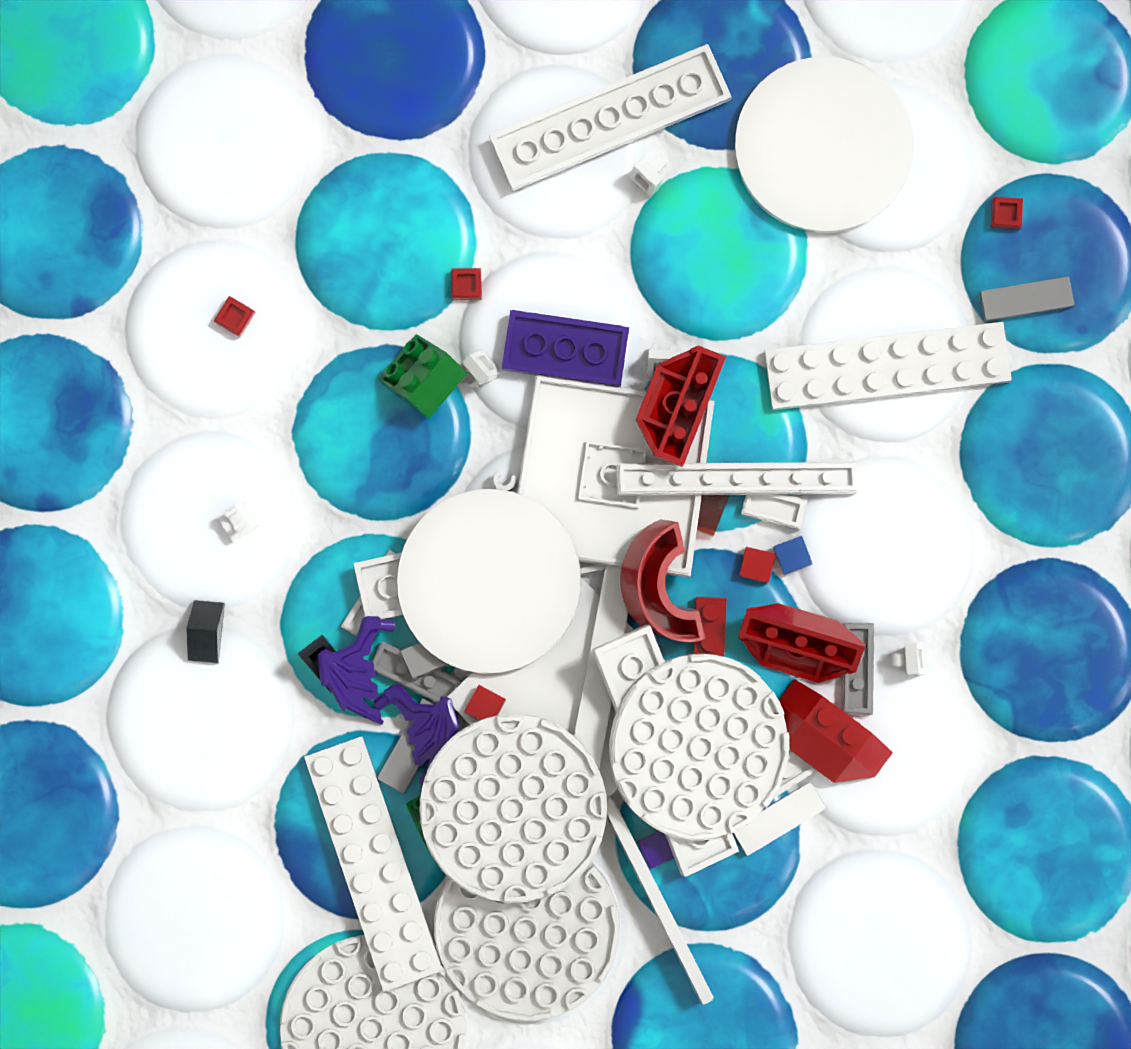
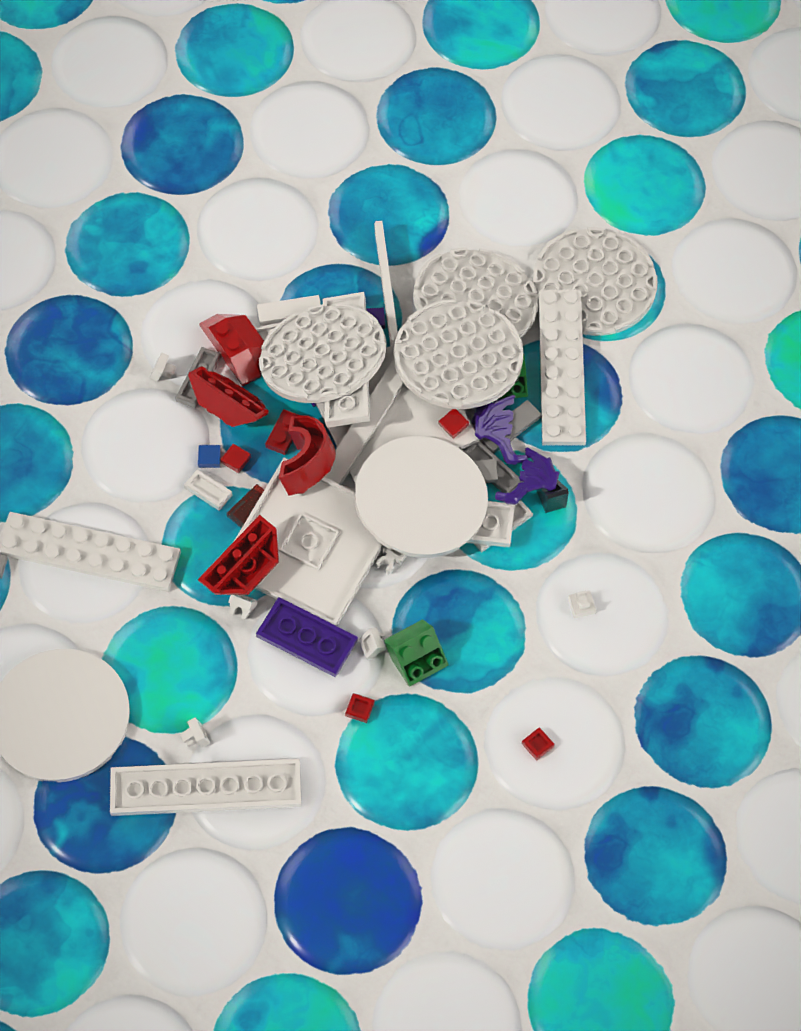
camera: 160 degrees left, 20 degrees down
black slope [186,600,225,663] -> none
white tile [616,462,859,496] -> none

